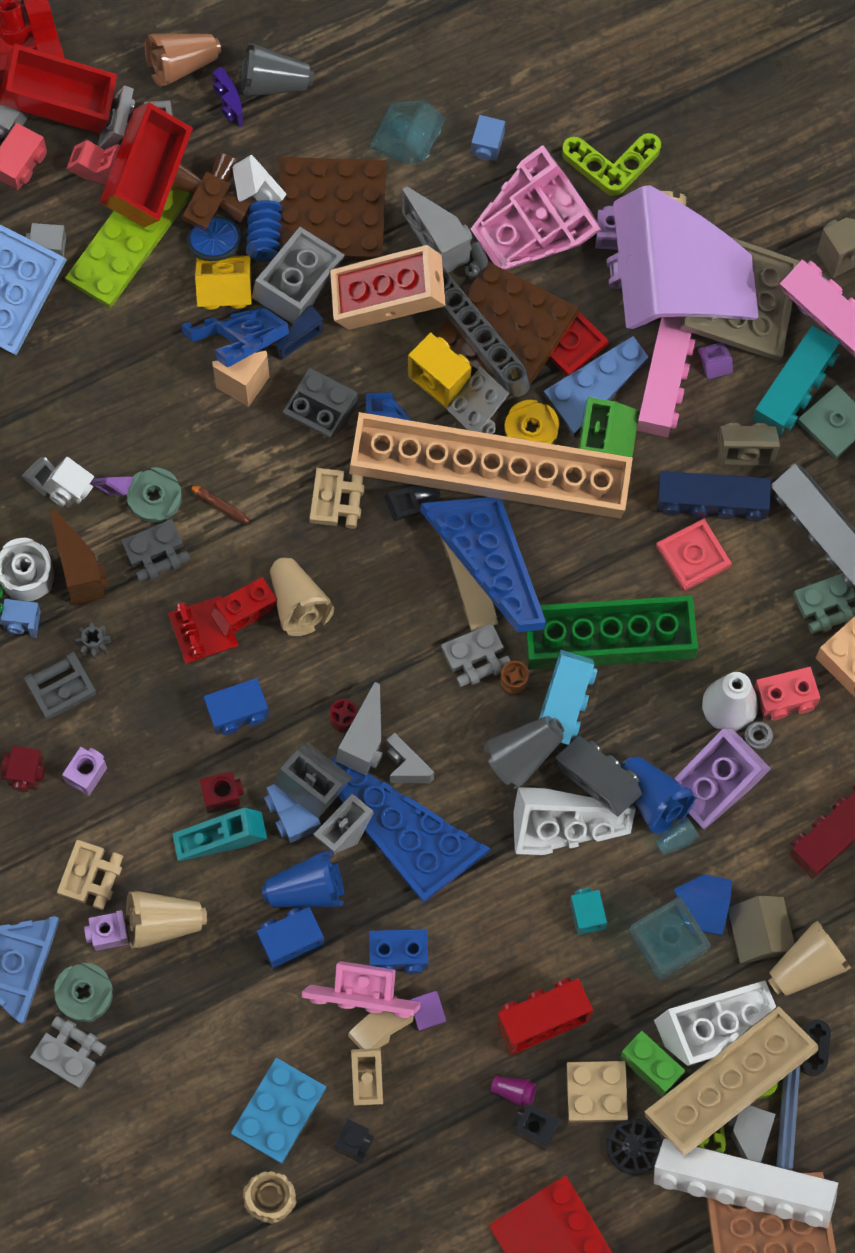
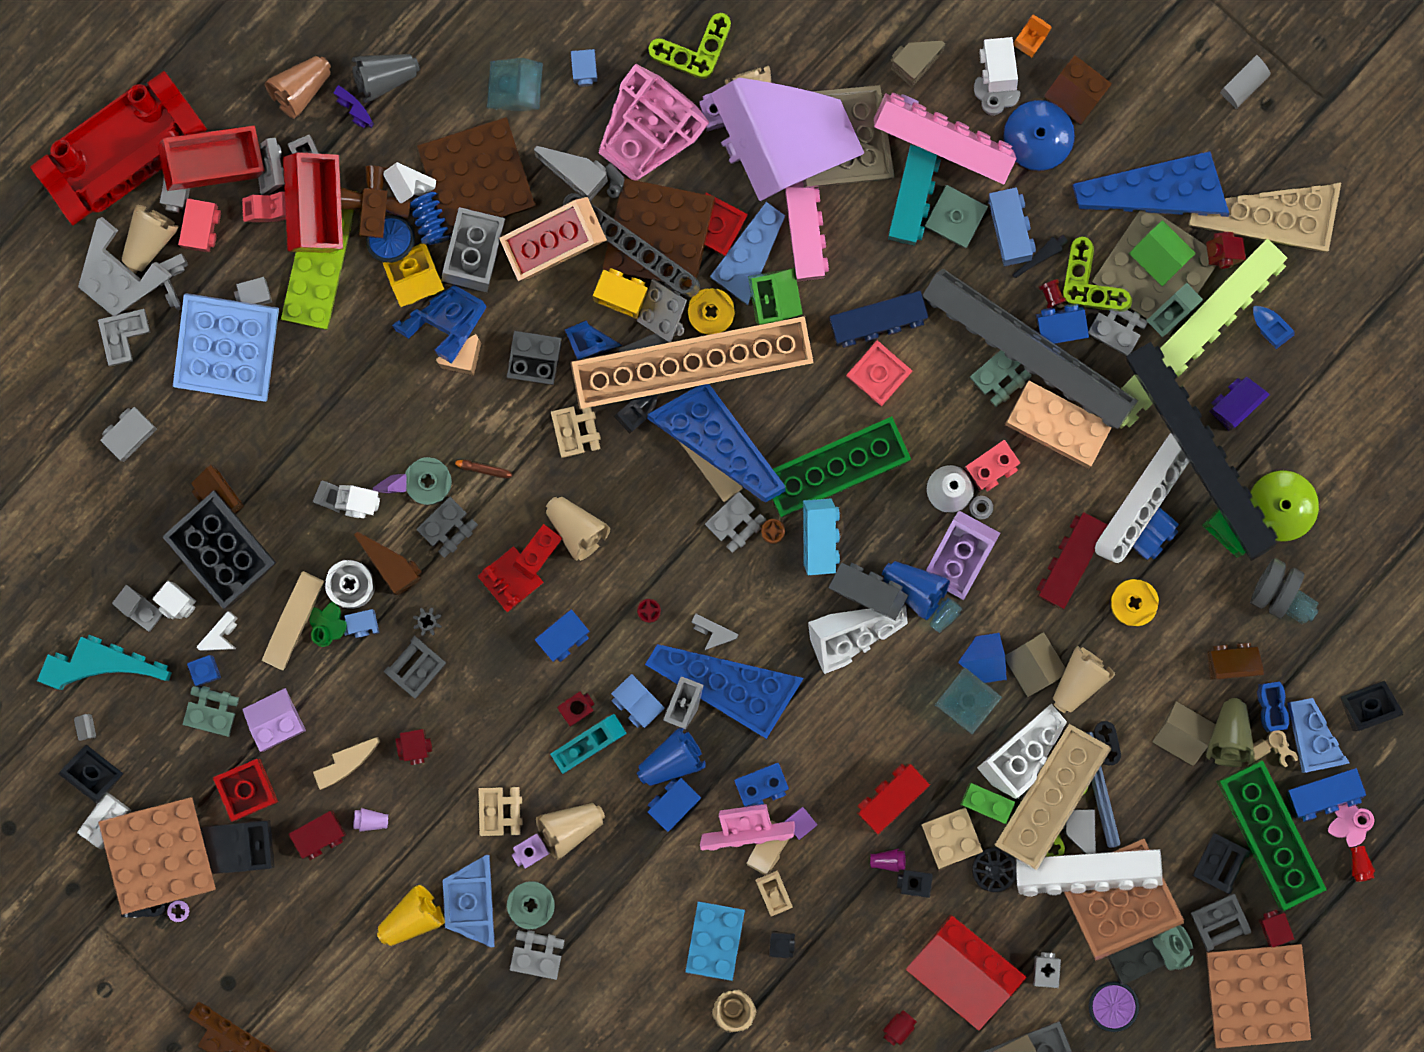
camera: 20 degrees left, 15 degrees up
lavender brick [62,747,107,796] -> none
dark grey slope [273,743,353,818] -> none
dark blue slope [276,305,324,360] -> none
light grey slope [335,682,382,776] -> none
dark grey cone [484,716,565,789] -> none
teal brick [570,888,607,935] -> none
medium lavender slope [698,342,733,379] -> none
dark tan slope [718,423,780,467] -> none

